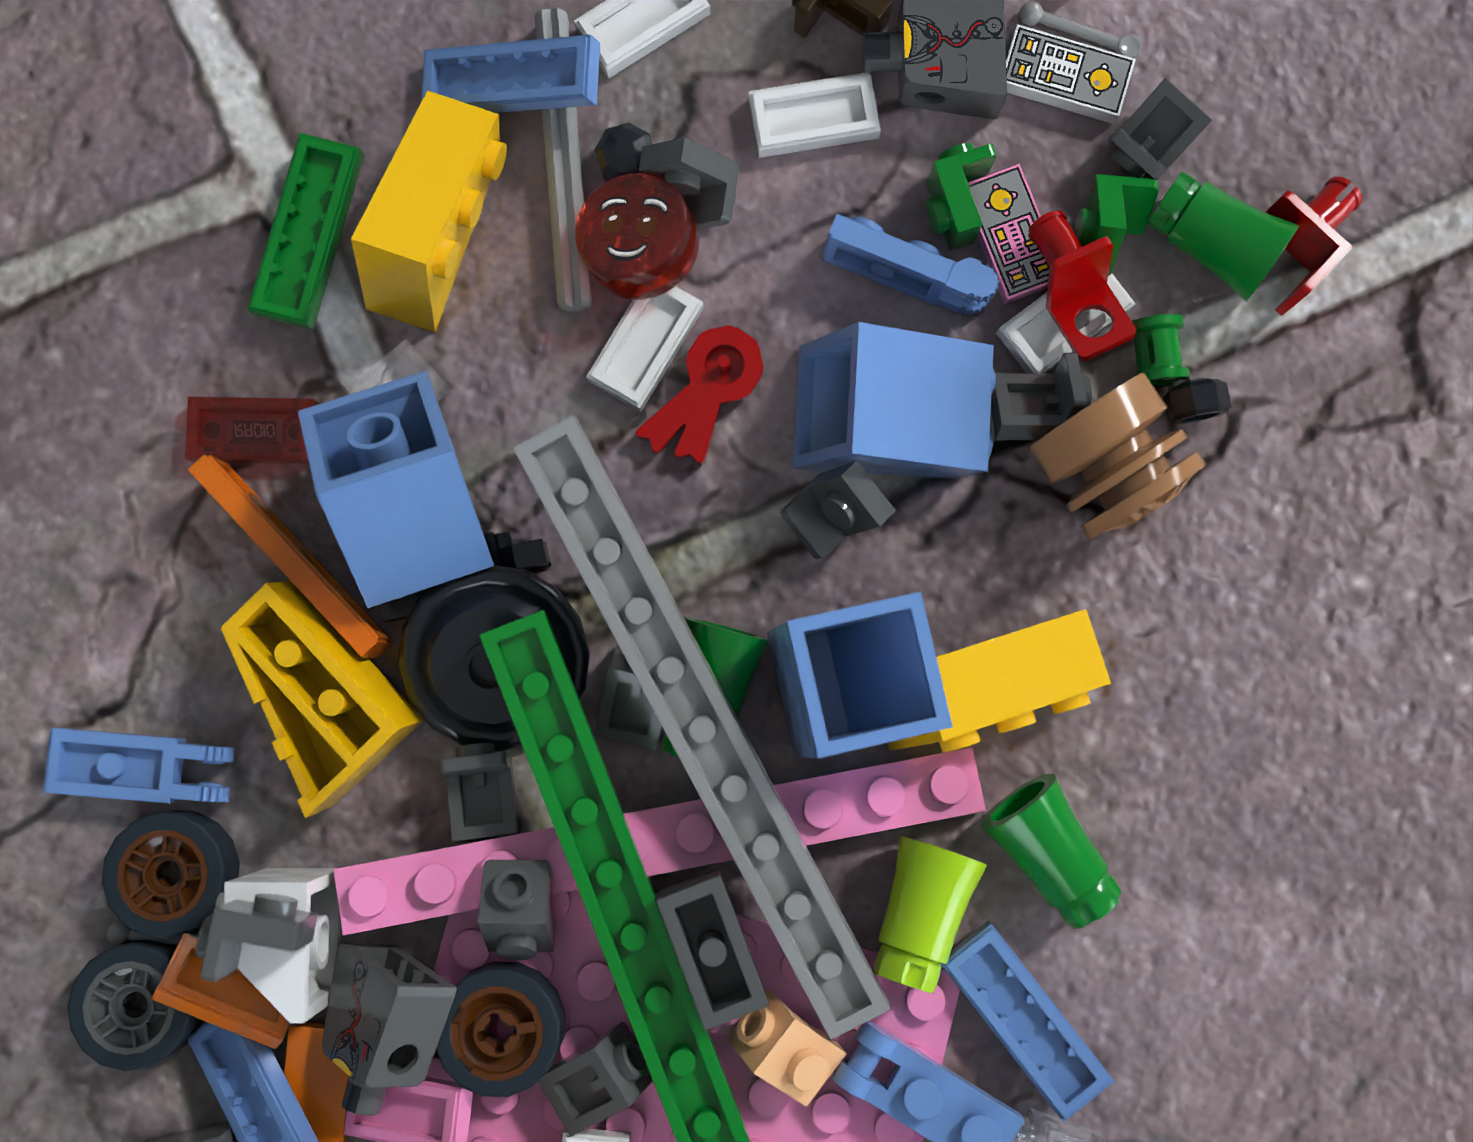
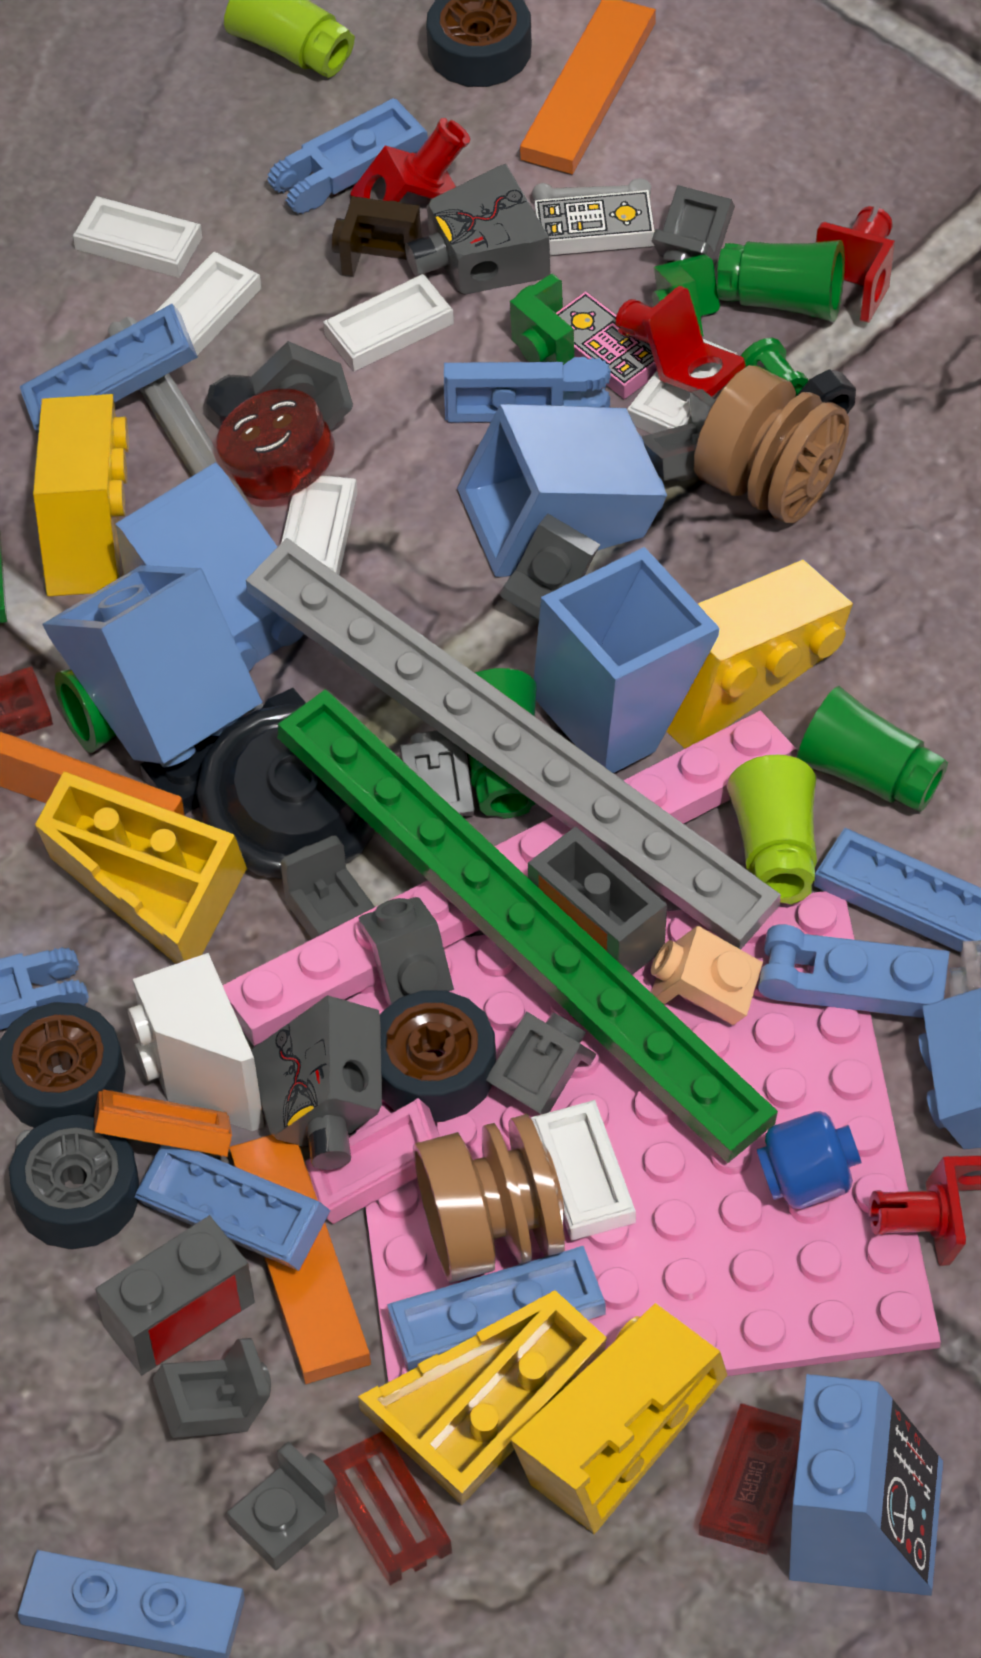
camera: 20 degrees left, 30 degrees down
dark grey bracket [196,894,318,982] -> none
red piece [635,325,764,465] -> none
none -> medium blue slope [115,462,304,671]

